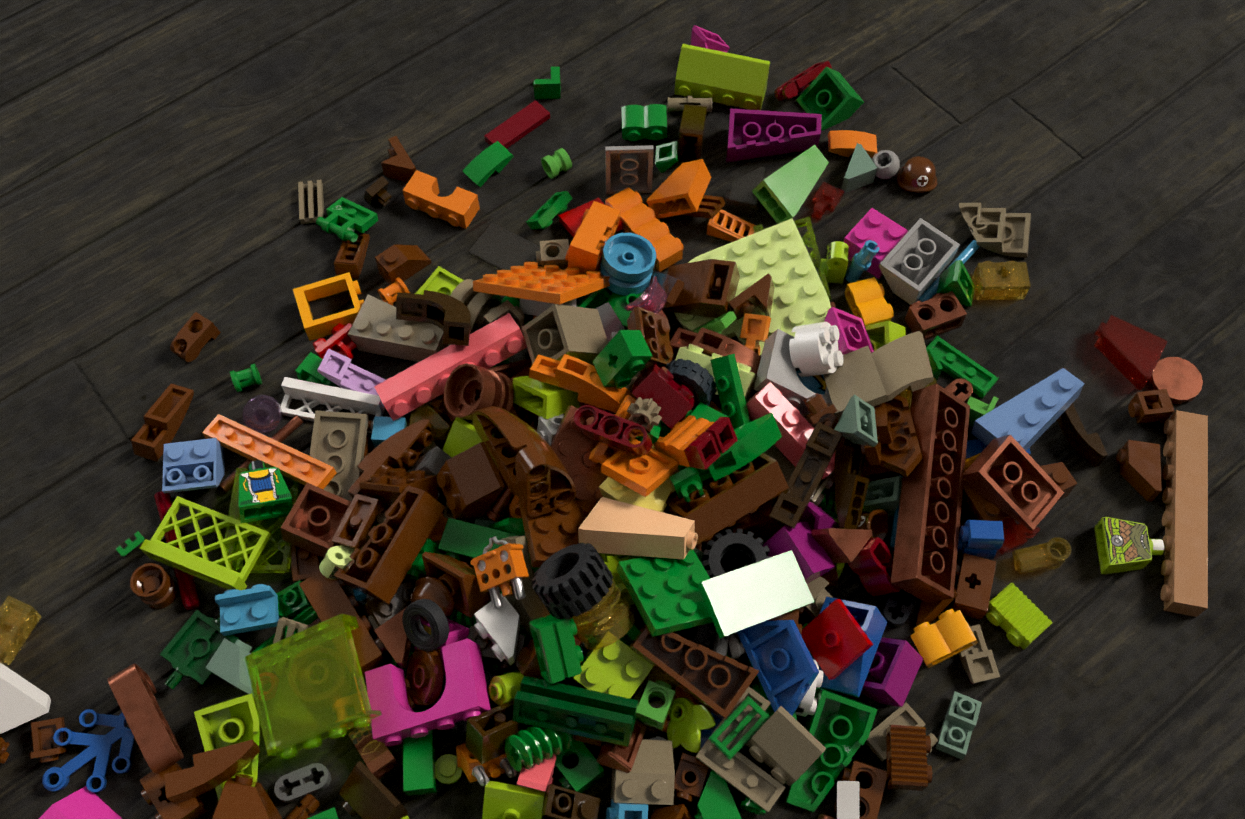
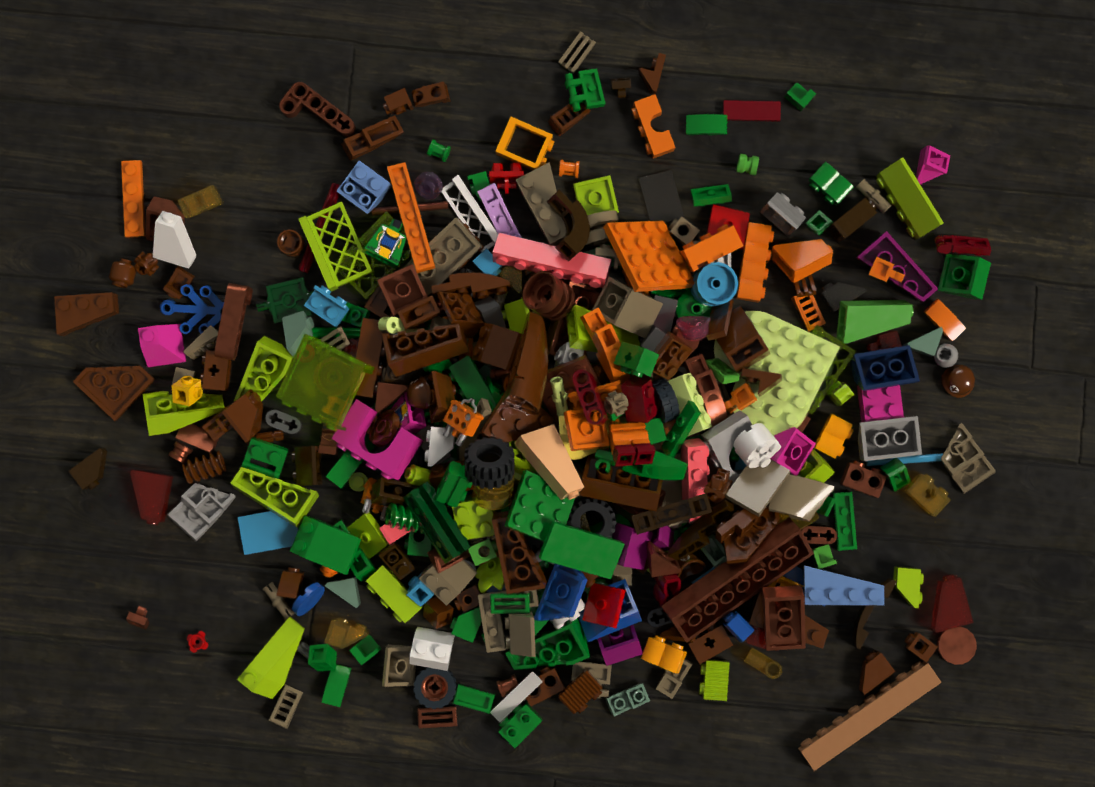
camera: 45 degrees right, 25 degrees up
green tile [116,530,145,556] -> none
reddish brown slope [164,740,260,804] -> none
reddish brown slope [375,244,432,285] -> none
black tyre [402,599,449,651] -> none
sand green slope [834,394,878,447] -> none
dark azure pin [845,240,880,283] -> none
torso [1094,517,1164,574] -> none
none -> dark tan slope [183,325,218,360]
none -> copper beam [279,82,356,137]
none -> reddish brown brick [383,88,414,115]
none -> yellowish green pin [550,377,568,417]
none -> dark blue slope [849,345,920,391]
none -> orange plate [869,257,905,283]
none -> lime slope [893,567,924,608]

